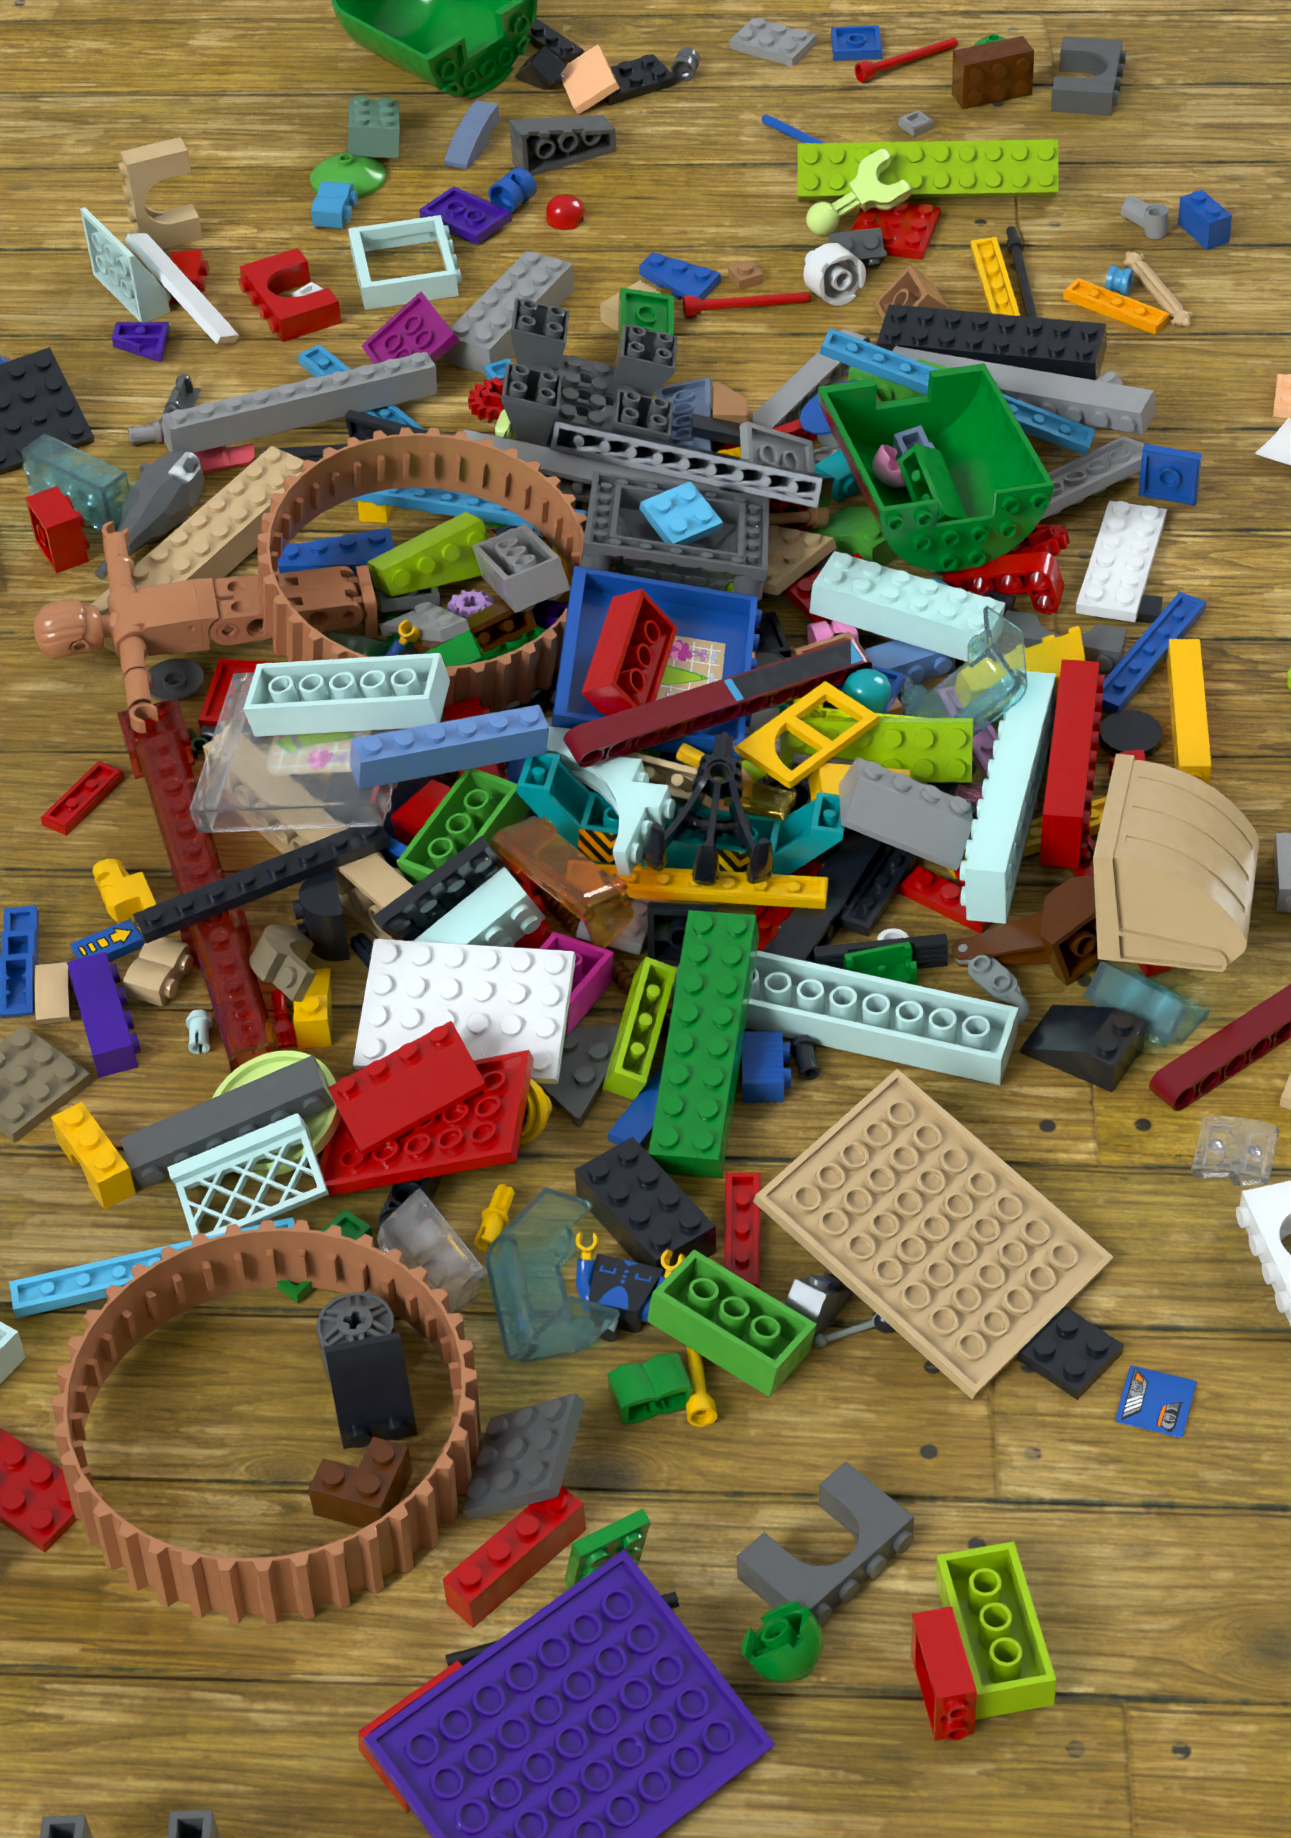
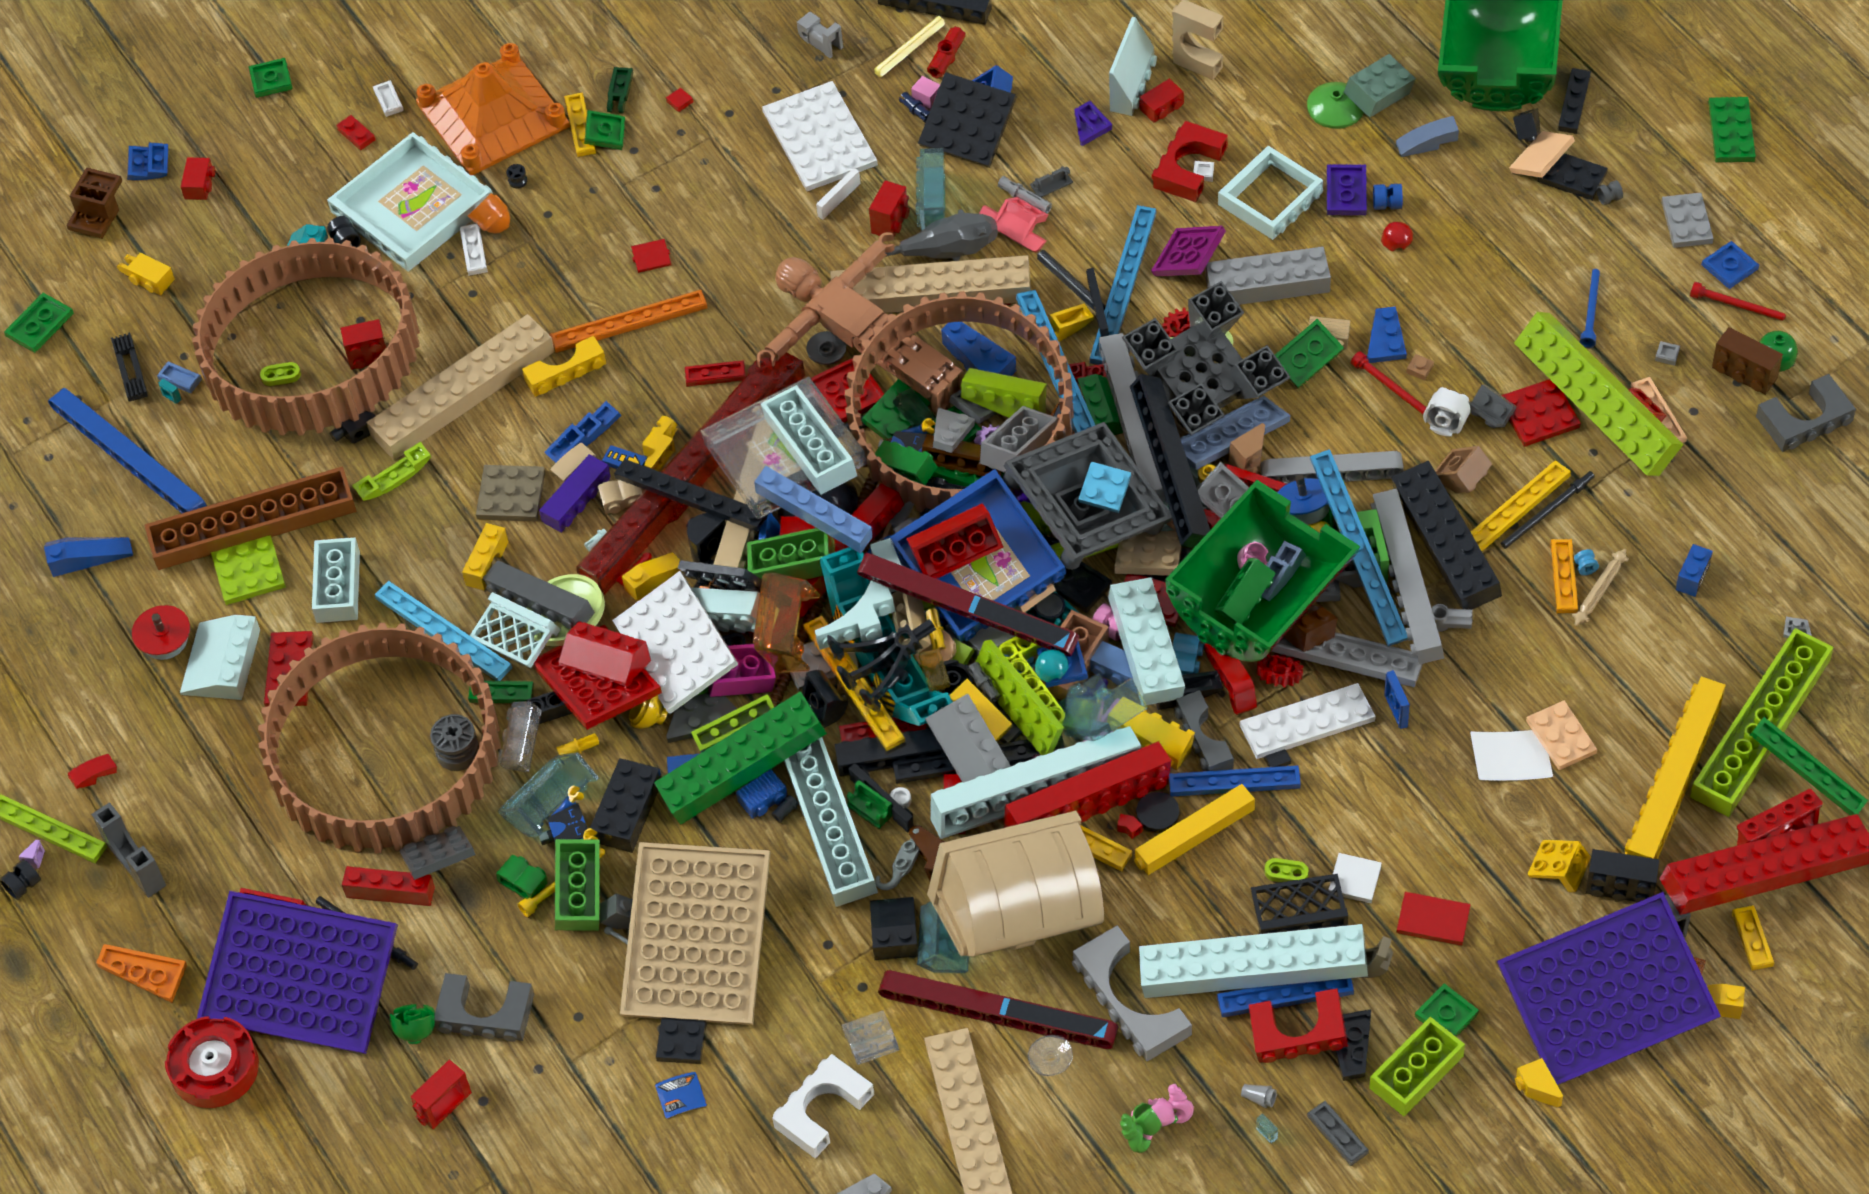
camera: 55 degrees right, 10 degrees up
white tile [124,233,240,344] -> none
light grey brick [161,352,437,453] -> none
dark tan arch [249,924,316,1002] -> none
reddish brown brick [308,1437,413,1528] -> none
dark azure brick [311,181,358,228] -> none
black slope [324,1332,418,1449] -> none
dark grey wedge [509,115,616,176] -> none
green plate [564,1508,651,1589] -> none
black tile [690,414,741,447] -> none
red tile [724,1172,761,1289] -> none
yellow window [734,681,879,789] -> none
yellowish green piece [806,149,912,236] -> none
lime brick [935,1541,1056,1720] -> none
light grey piece [1120,196,1168,239] -> none

